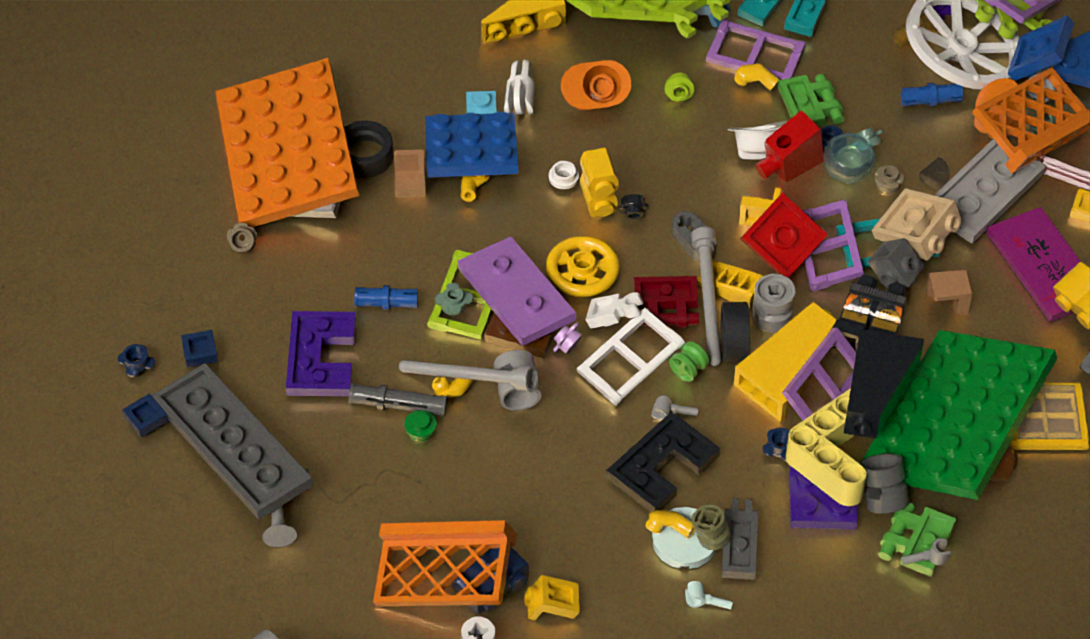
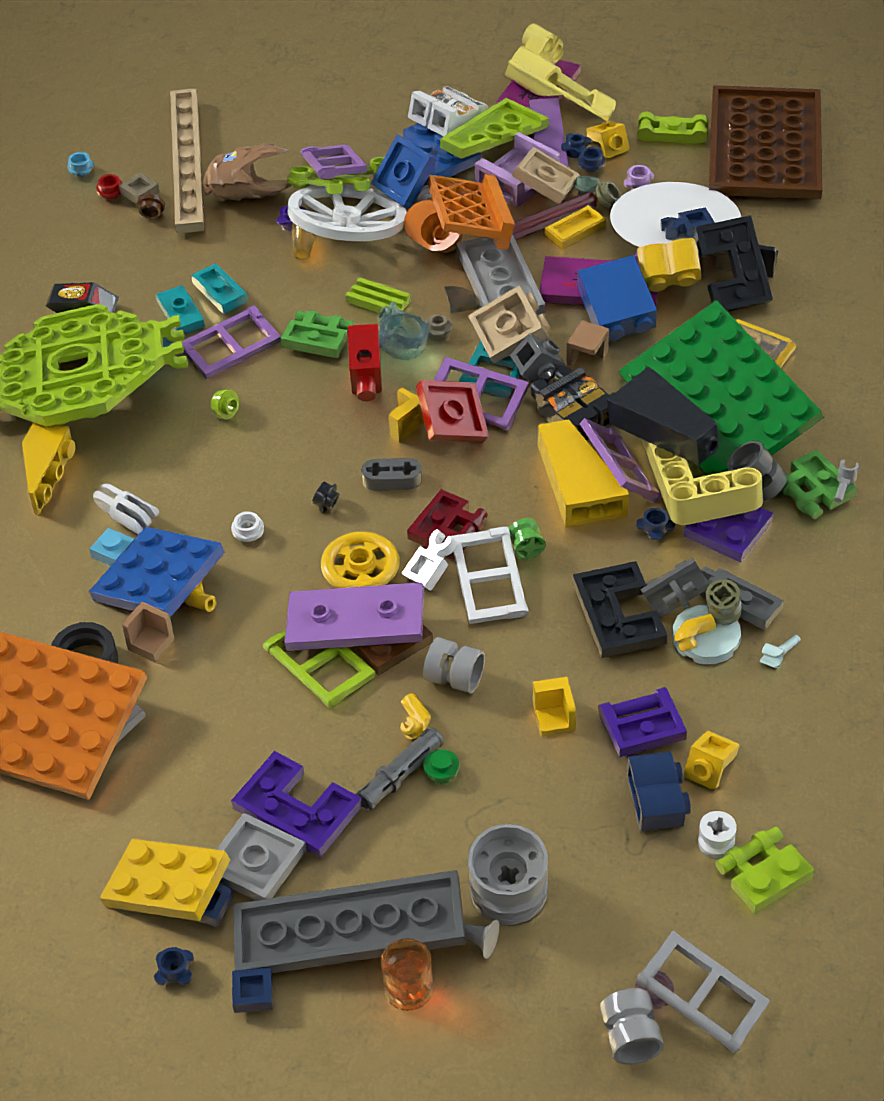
camera: 55 degrees left, 5 degrees down
dark tan plate [227,222,257,252] -> none
blue pin [354,285,418,310] -> none
orange fence [373,520,517,606] -> none
light grey piece [399,360,538,392] -> none
sand green plate [435,283,473,315] -> none
lavender plate [553,322,583,354] -> none
orange piece [561,60,631,110] -> none
yellow brick [580,147,619,218] -> none
light grey hand [651,396,698,421] -> none
light grey piece [691,227,721,366] -> none
yellow slope [697,260,763,311] -> none
black tyre [720,302,750,362] -> none
white piece [727,121,787,159] -> none
yellow arm [734,63,780,91] -> none
light grey wheel [752,274,795,333] -> none
blue pin [901,83,963,107] -> none
none -> yellow plate [100,839,230,921]
none -> light grey plate [216,813,307,901]
none -> lime tile [345,277,411,313]
none -> clear orange wheel [381,938,433,1011]
none -> light grey wheel [468,824,548,925]
none -> yellow panel [533,676,576,736]
none -> blue brick [577,255,657,341]
none -> dark purple plate [598,687,687,757]
none -> dark grey hips [641,558,709,618]

